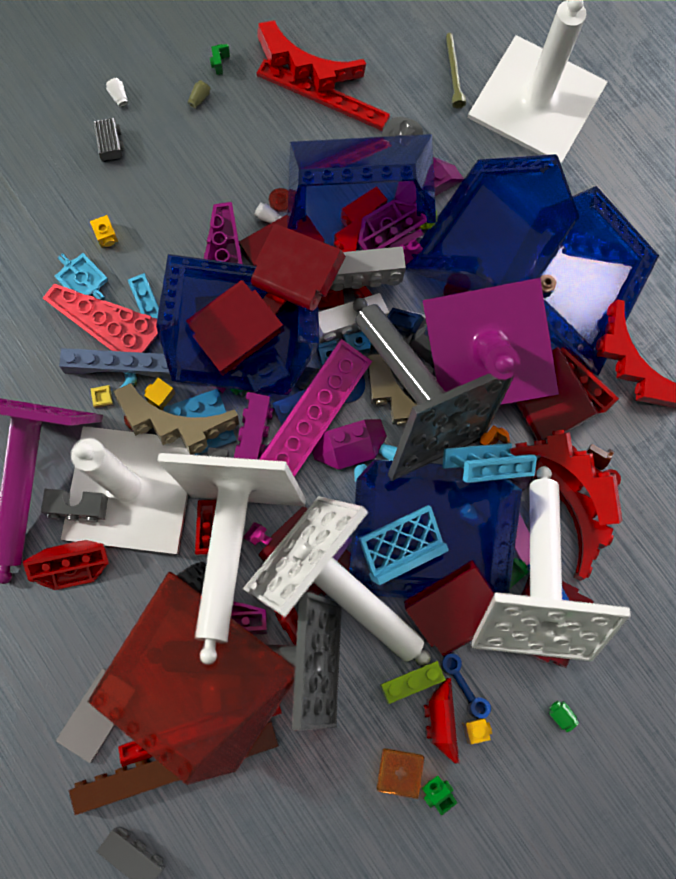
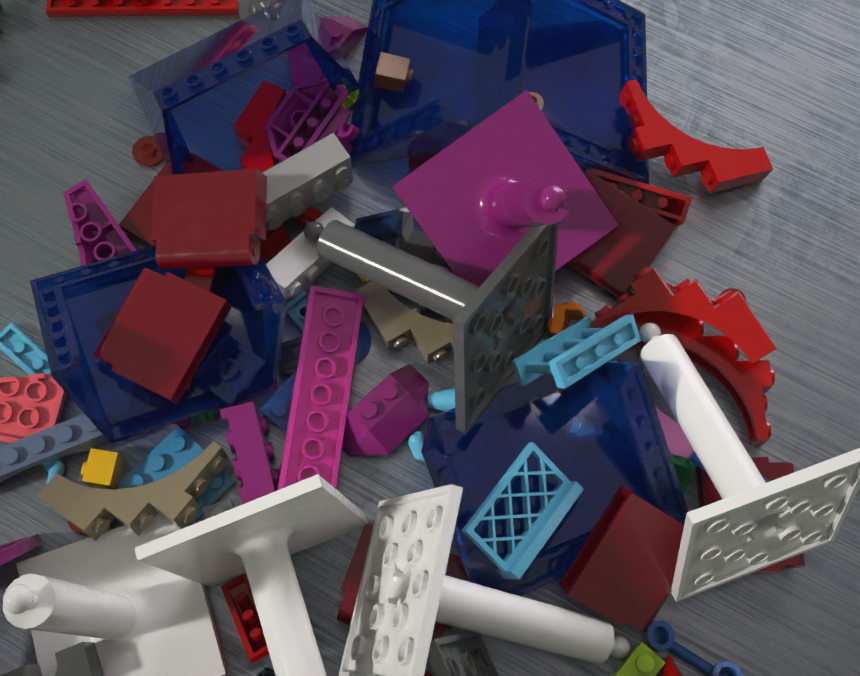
camera: 20 degrees left, 5 degrees down
light yellow tile [91,385,113,408] -> none
dark pink plate [243,522,272,545] -> none
white cone [254,202,282,223] -> none
dark azure brick [343,331,372,354] -> none
green brick [549,700,579,732] -> none
reddish brown tile [587,444,615,471] -> none
none -> dark orange brick [375,52,413,93]

